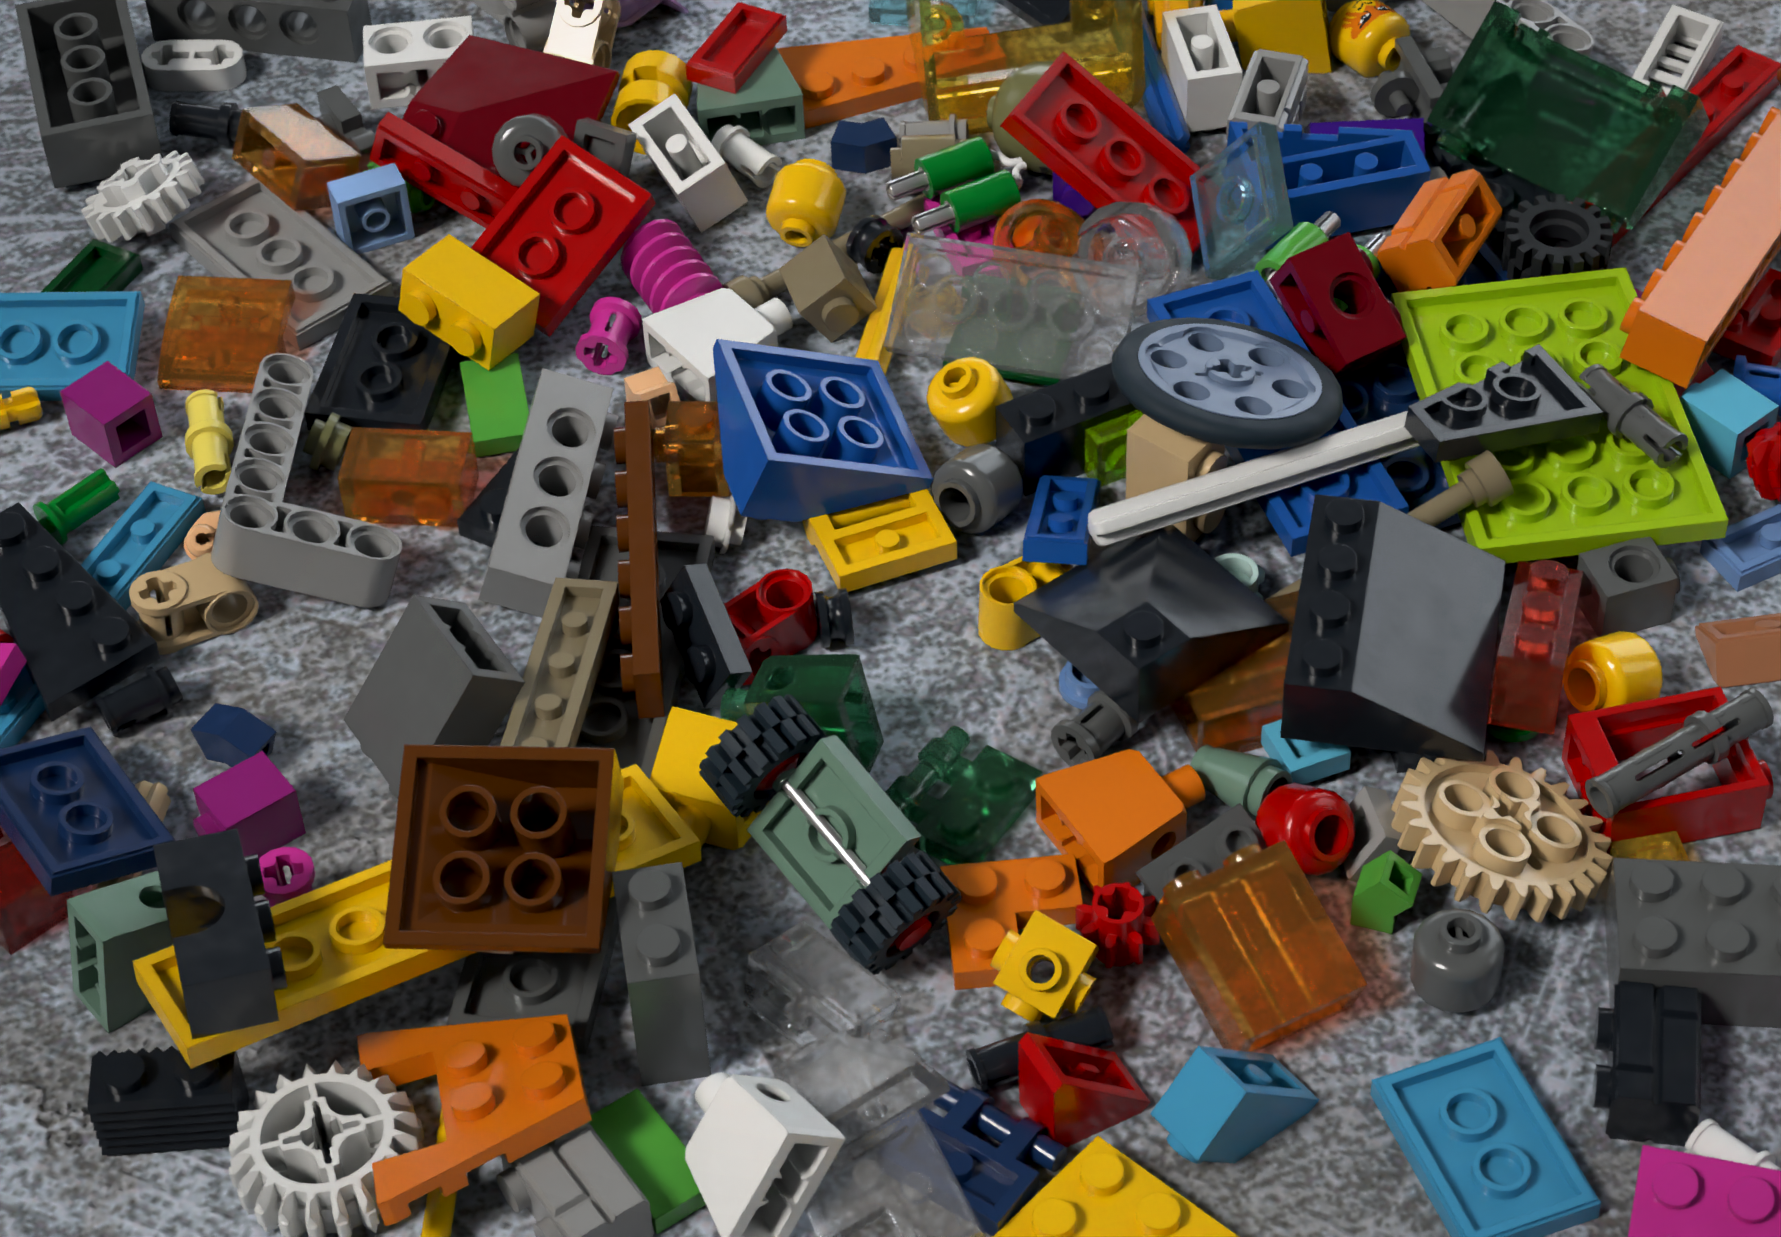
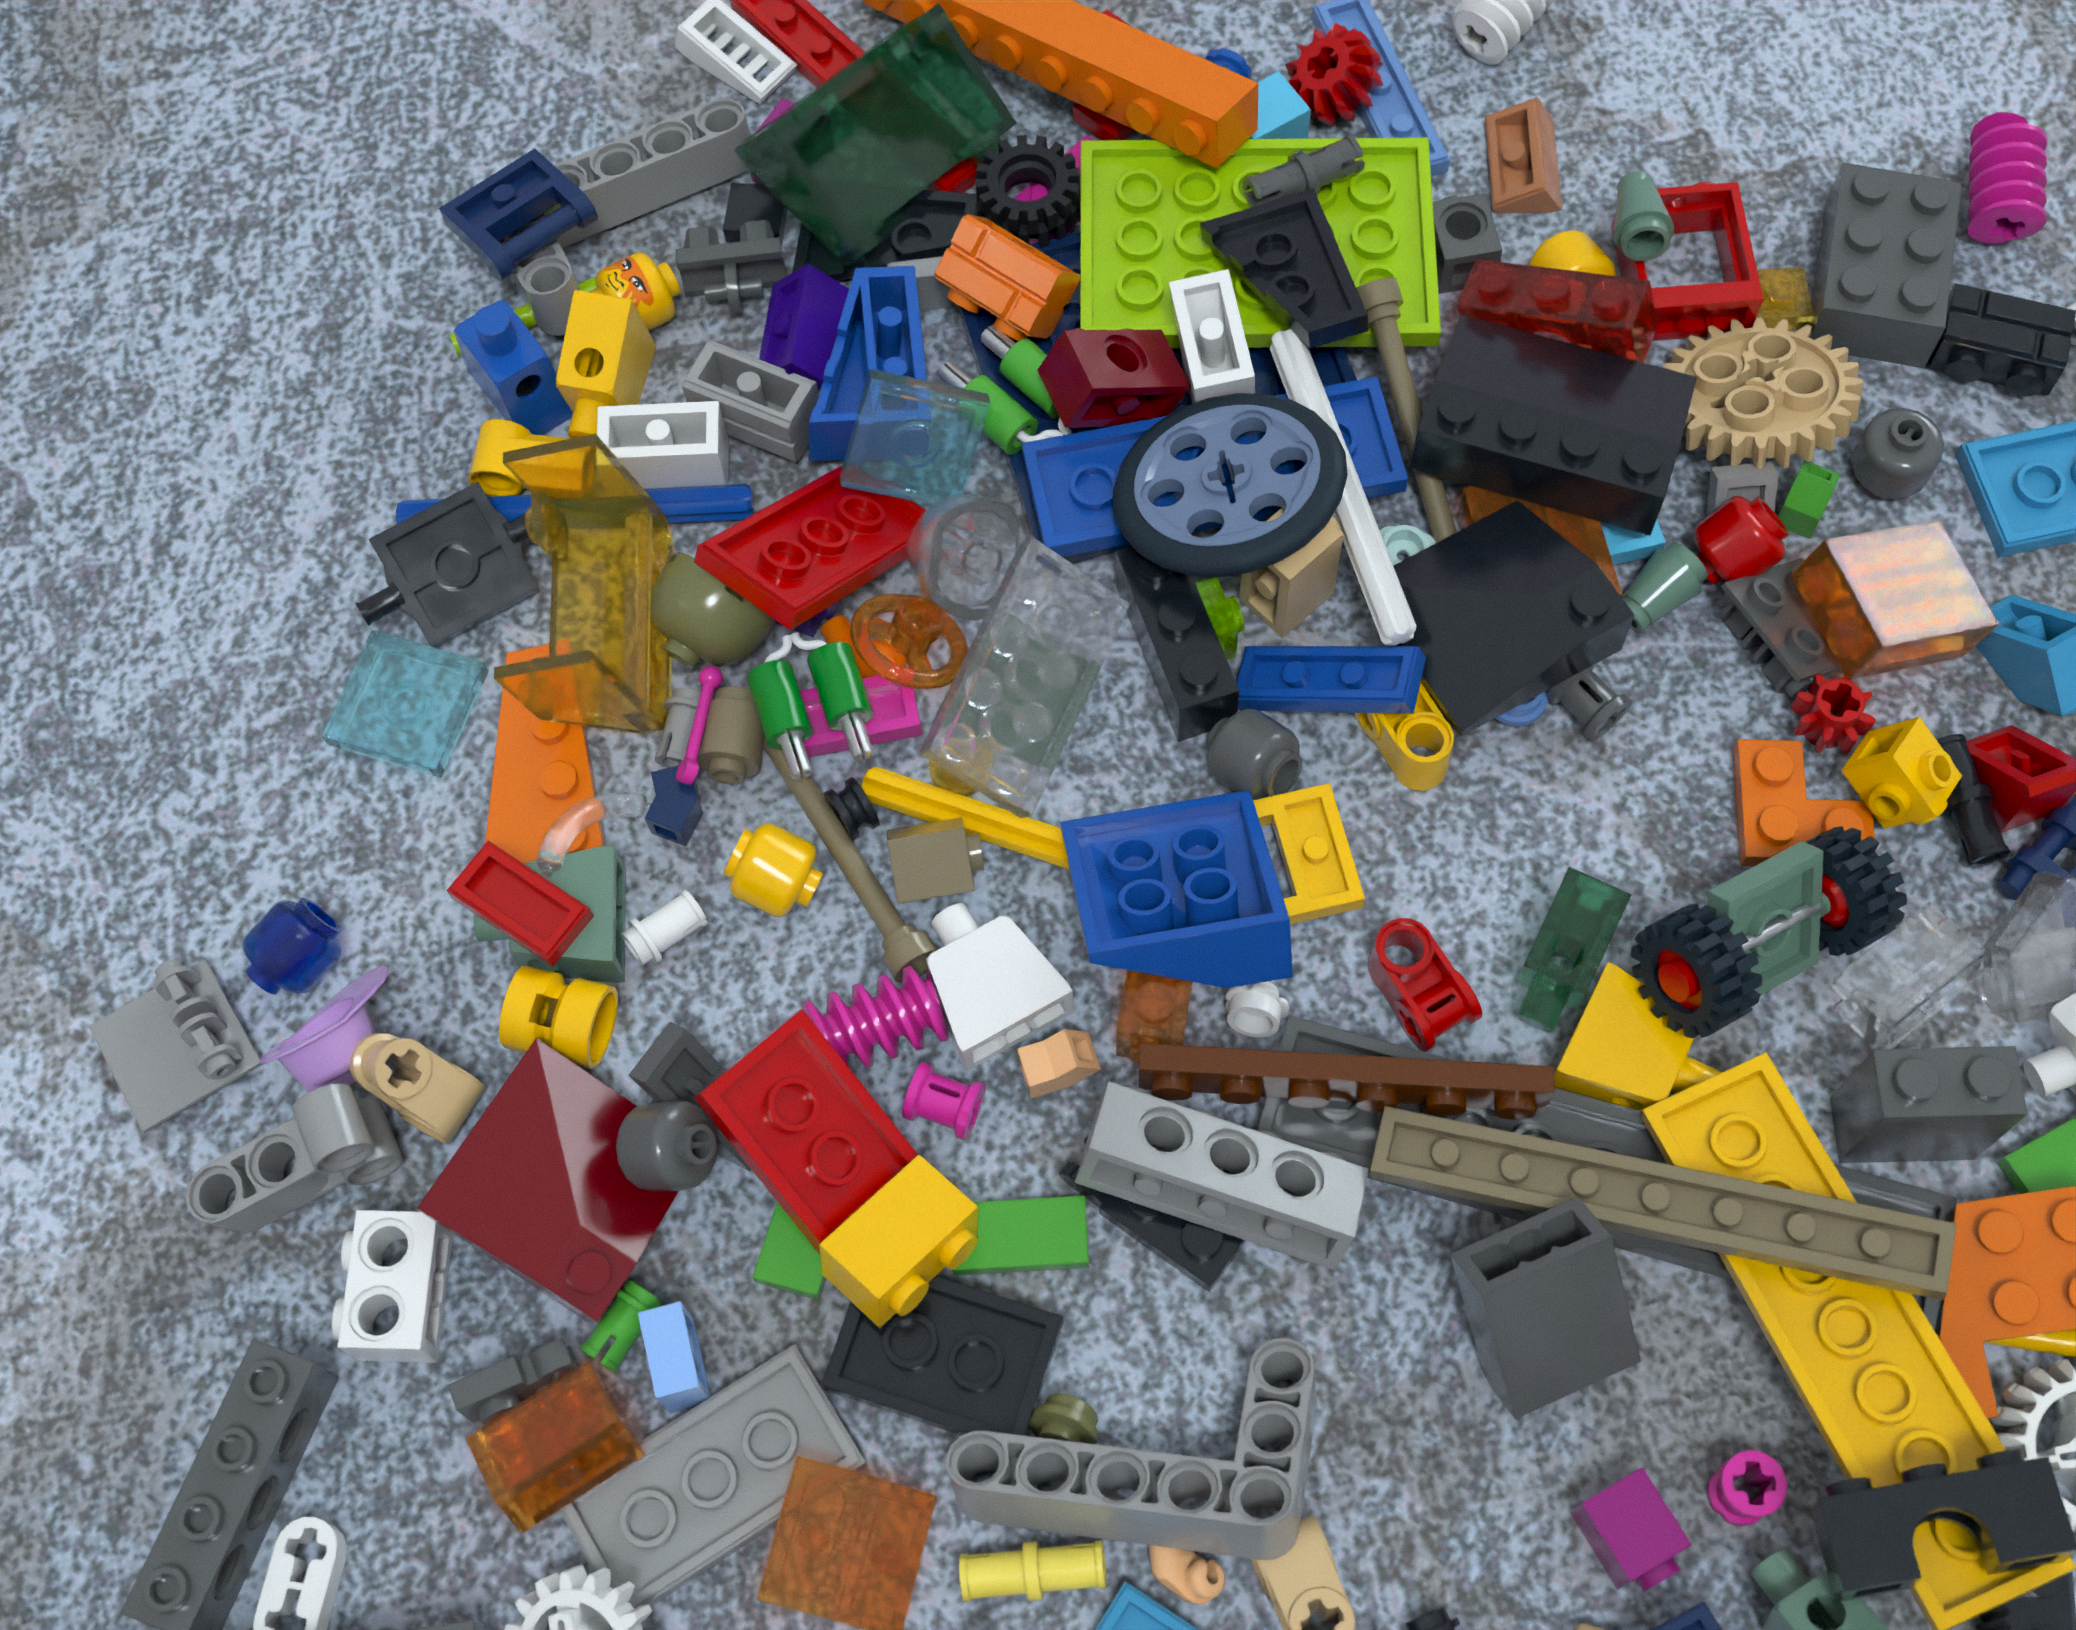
camera: 80 degrees left, 20 degrees up
black pin [169,101,286,148] -> none
dark blue piece [190,703,276,767] -> none
clear orange brick [337,427,479,527] -> none
red tile [369,112,518,228] -> none
reddish brown slope [383,744,624,953] -> none
white brick [628,93,748,233] -> none
black plate [659,563,753,709] -> none
black bush [814,588,854,648] -> none
clear green plate [885,726,1042,865] -> none
yellow head [926,357,1013,447] -> none
orange torso [1036,749,1205,893] -> none
dark grey pin [1585,688,1774,818] -> none
none -> clear piece [537,792,652,877]
none -> dark pink hinge [676,665,723,786]
none -> white slope [1169,269,1255,404]
none -> sand green cone [1614,171,1674,261]

